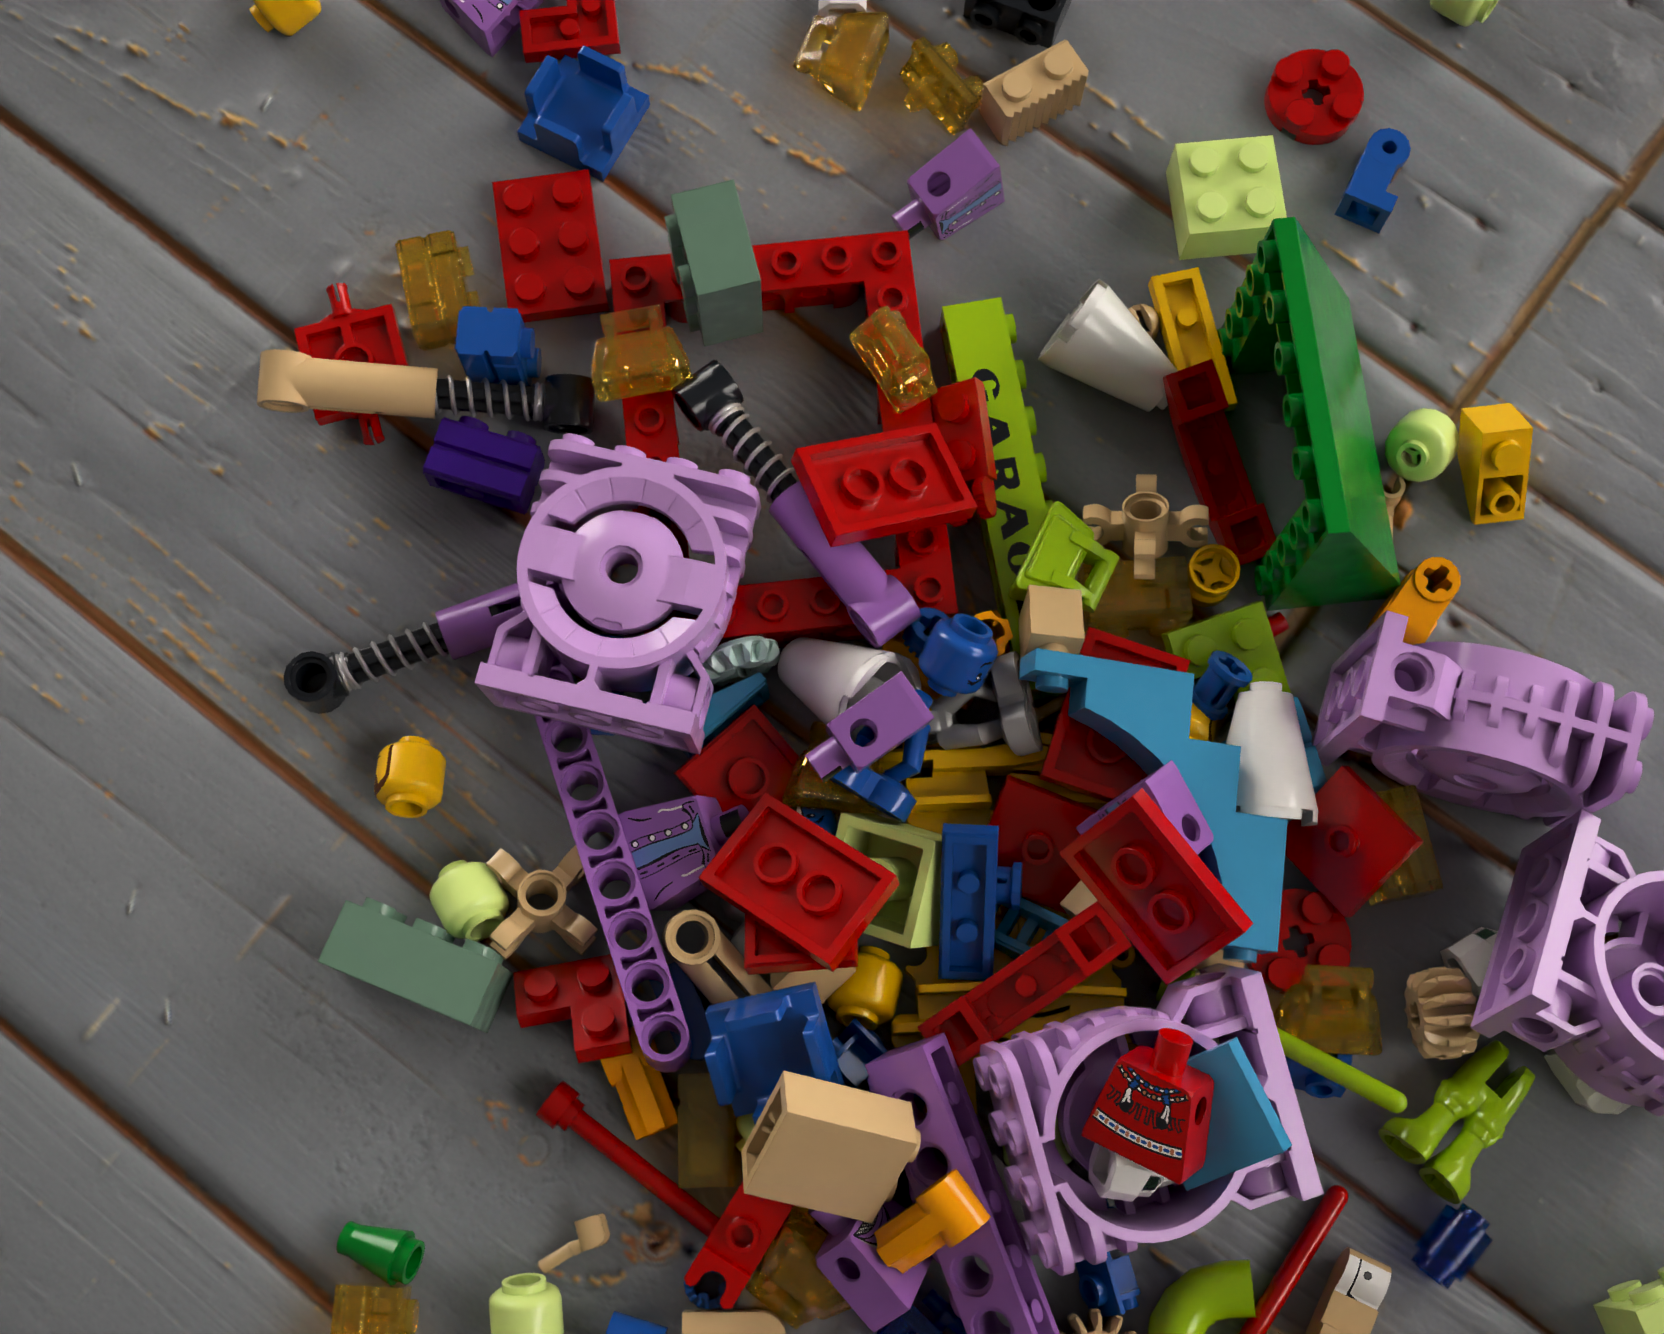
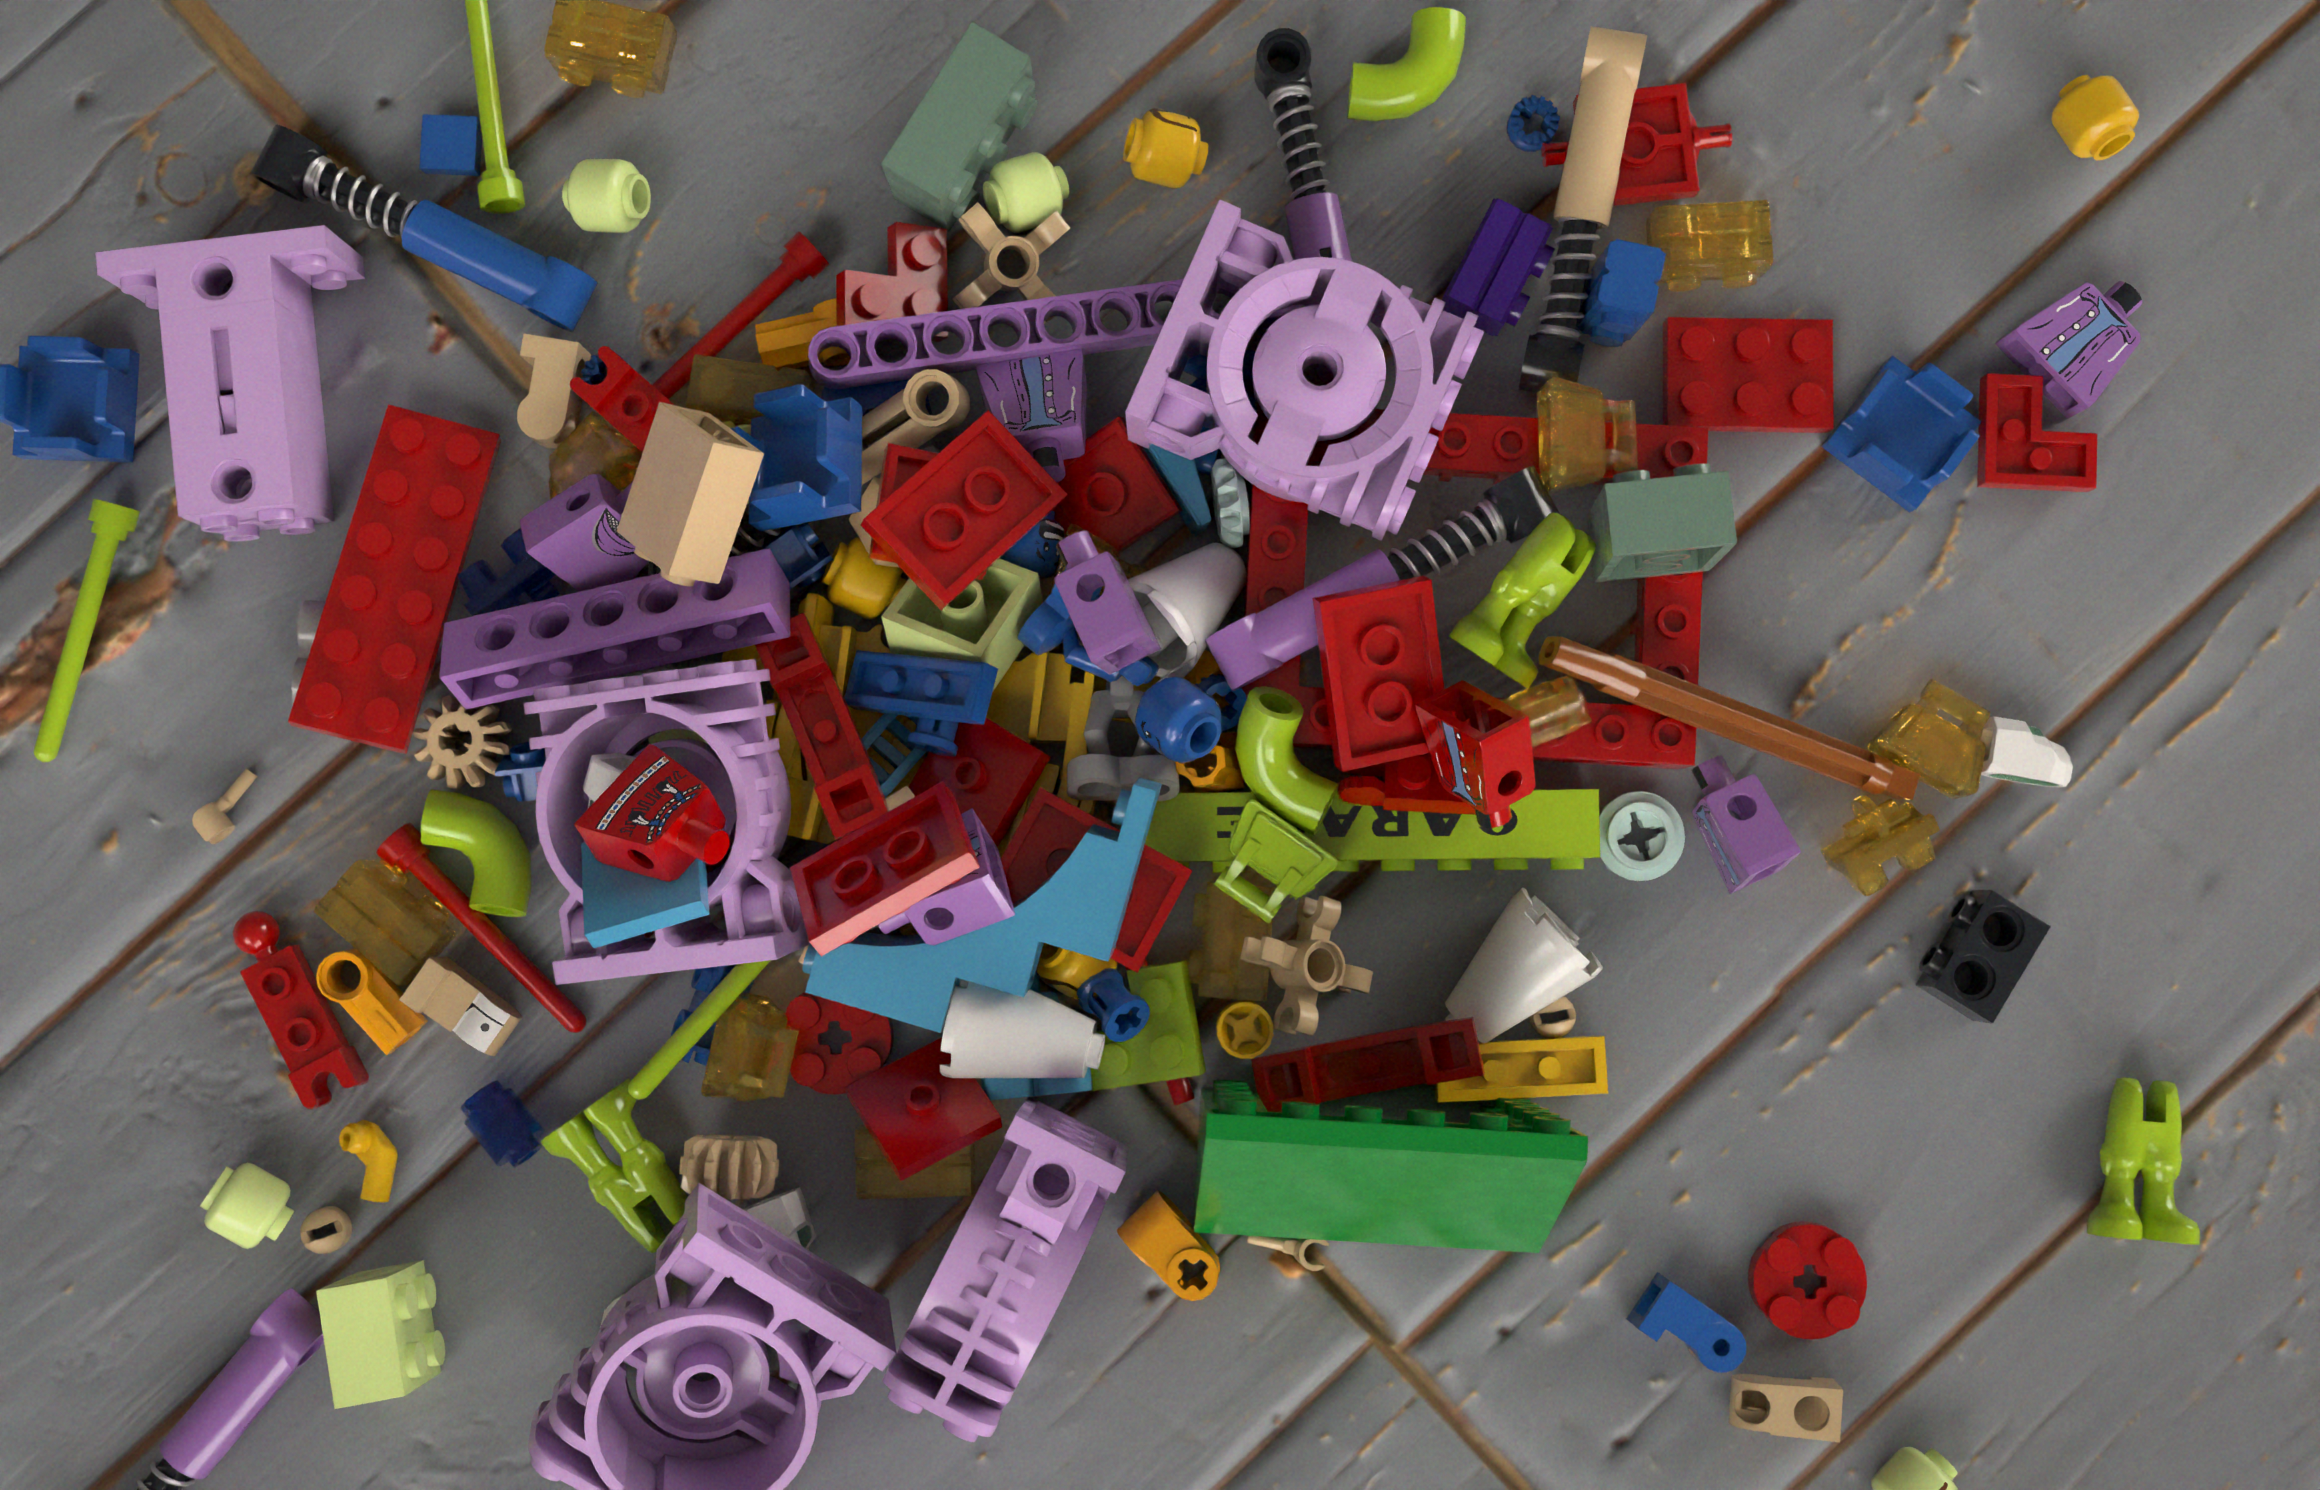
camera: 100 degrees right, 10 degrees up
green cone [336,1221,425,1286] -> none
tan hand [538,1213,610,1273] -> none
light orange piece [874,1168,991,1274] -> none
tan brick [979,39,1089,146] -> none
tan brick [1018,585,1085,661] -> none
yellowish green brick [1166,135,1287,260] -> none
yellowish green head [1385,408,1459,482] -> none
yellow slope [1457,403,1533,525] -> none
none -> lime cylinder [1235,686,1339,836]
none -> lime cylinder [1347,7,1466,121]
none -> red torso [1415,680,1536,828]
none -> lime piece [1448,513,1597,689]
none -> blue bush [1507,95,1560,152]
none -> dark orange piece [1539,636,1920,800]
none -> light aqua gear [1599,791,1685,881]
none -> tan leg [1728,1374,1843,1442]

